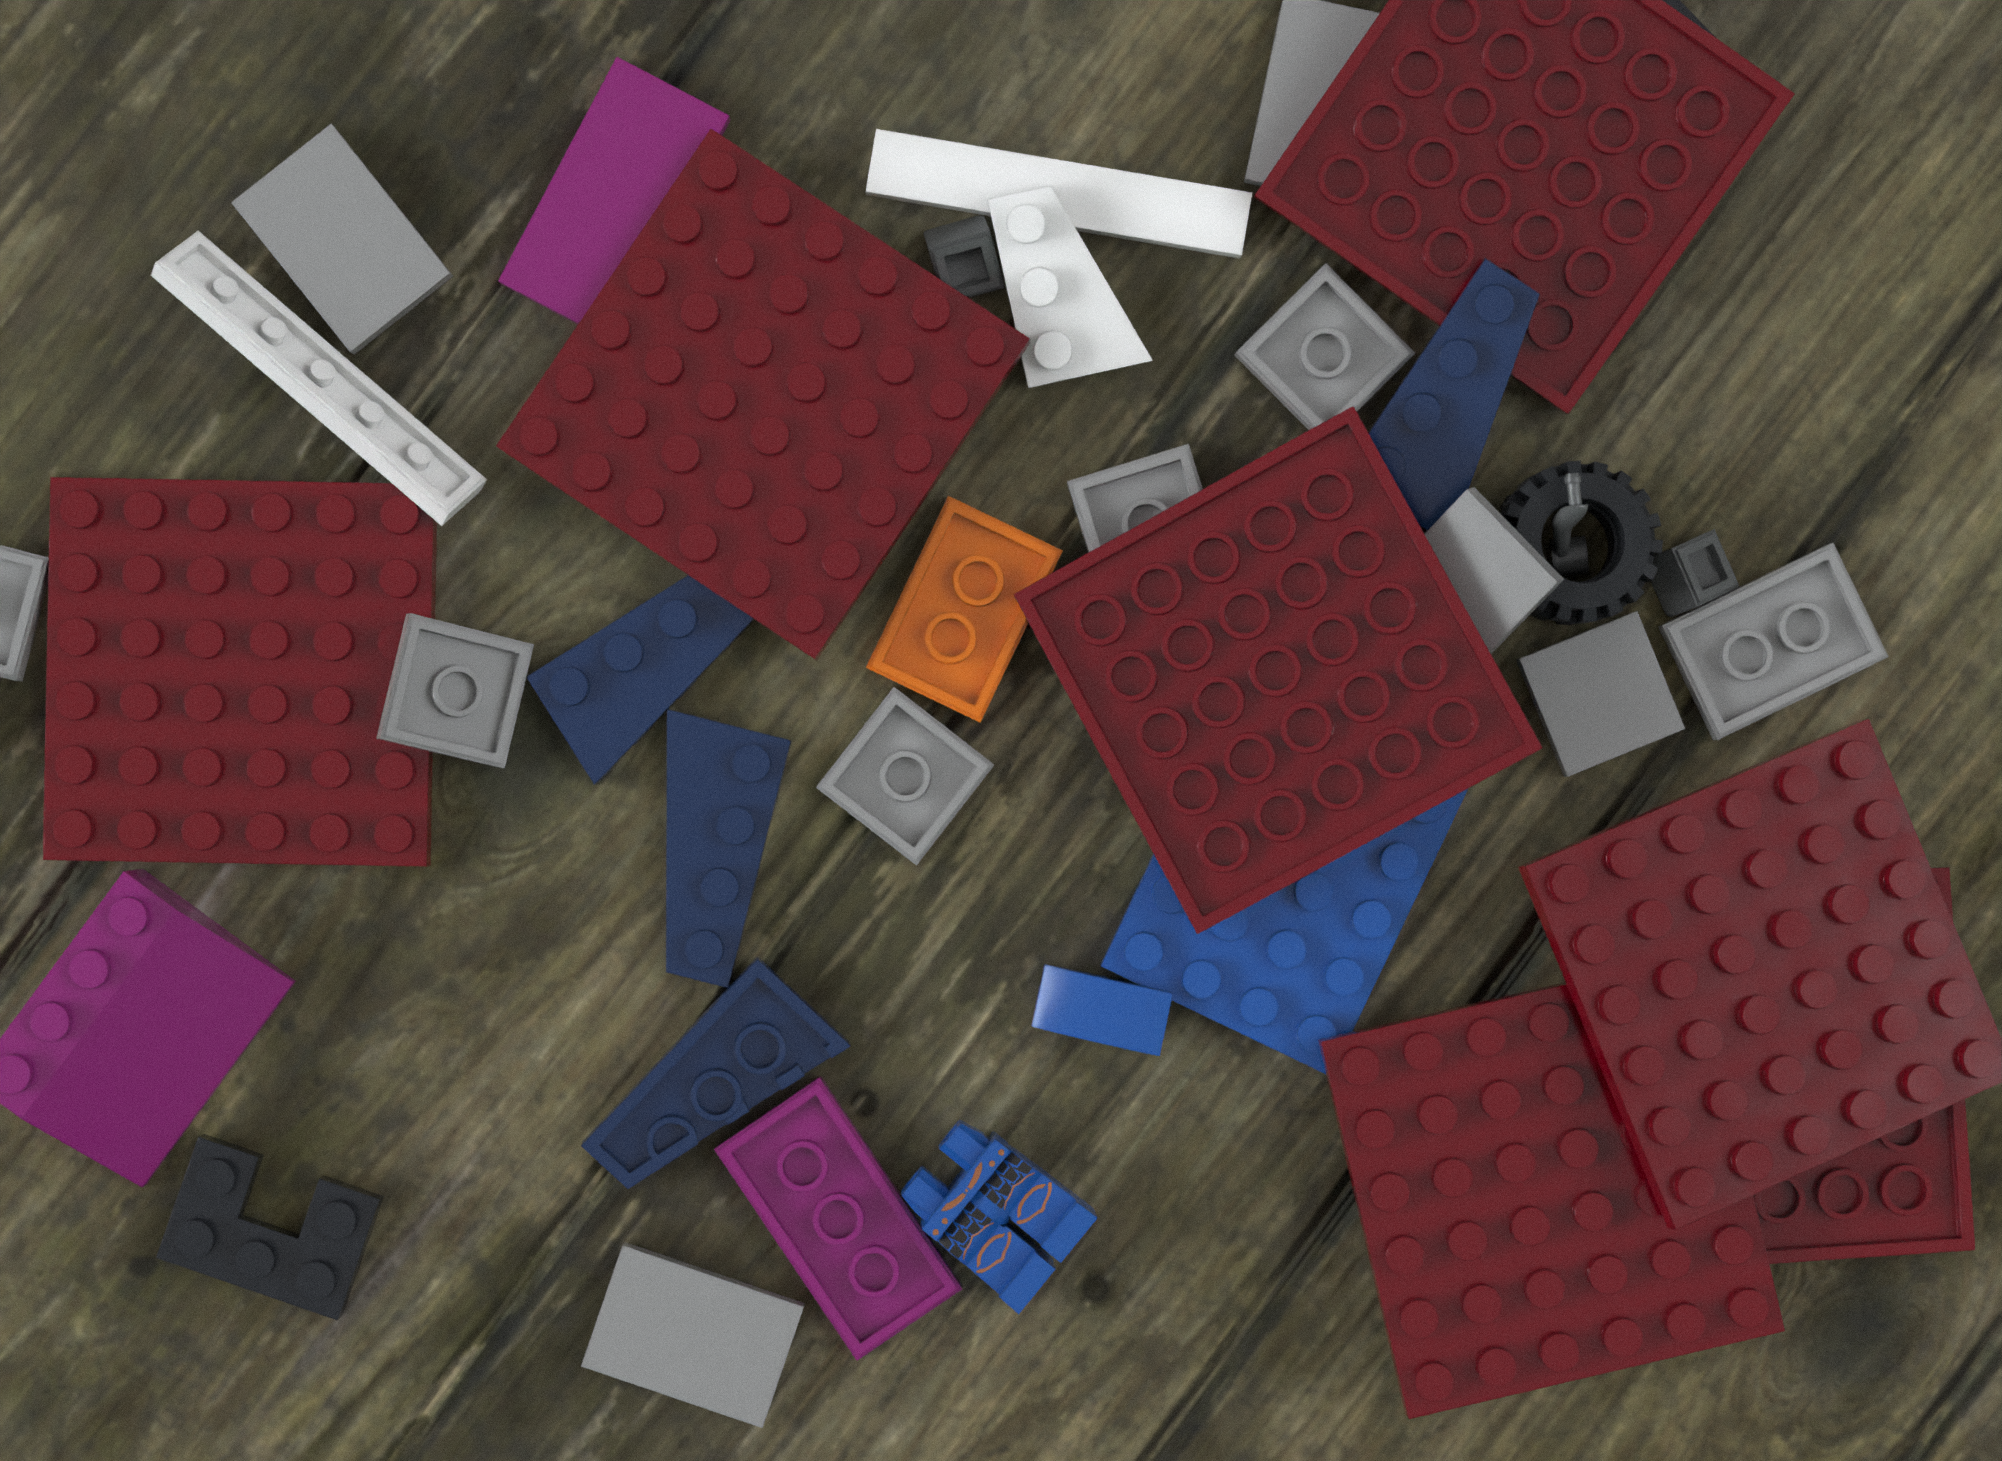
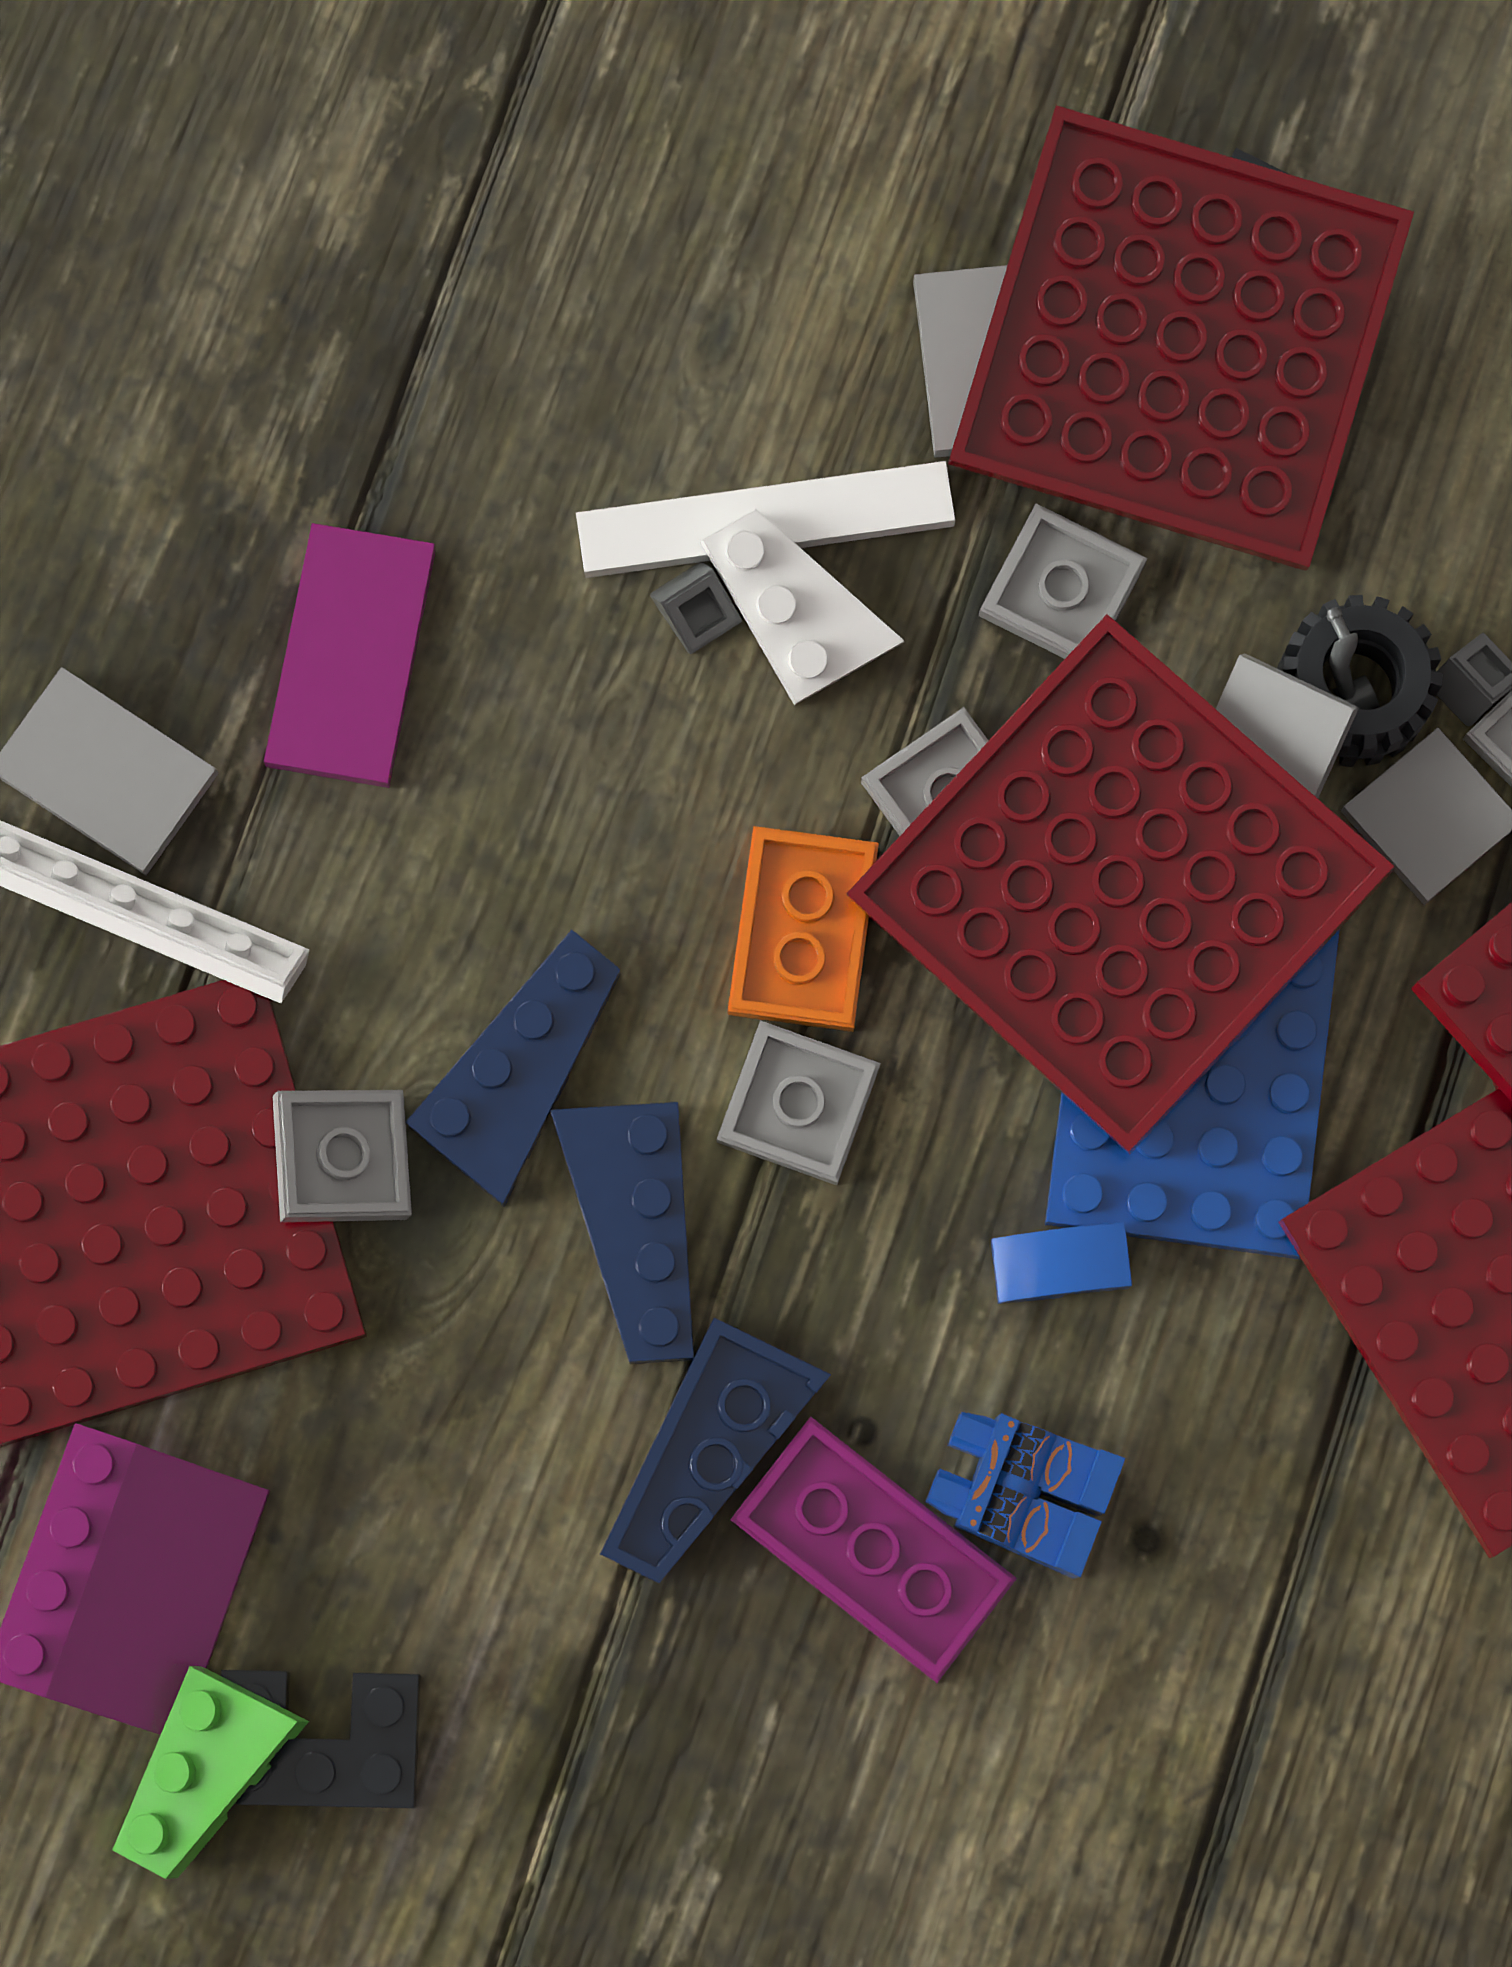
camera: 20 degrees left, 10 degrees down
dark red plate [496,129,1030,661] -> none
light grey tile [581,1242,805,1428] -> none
dark blue wing [1369,258,1540,530] -> none
none -> bright green wing [113,1666,309,1879]

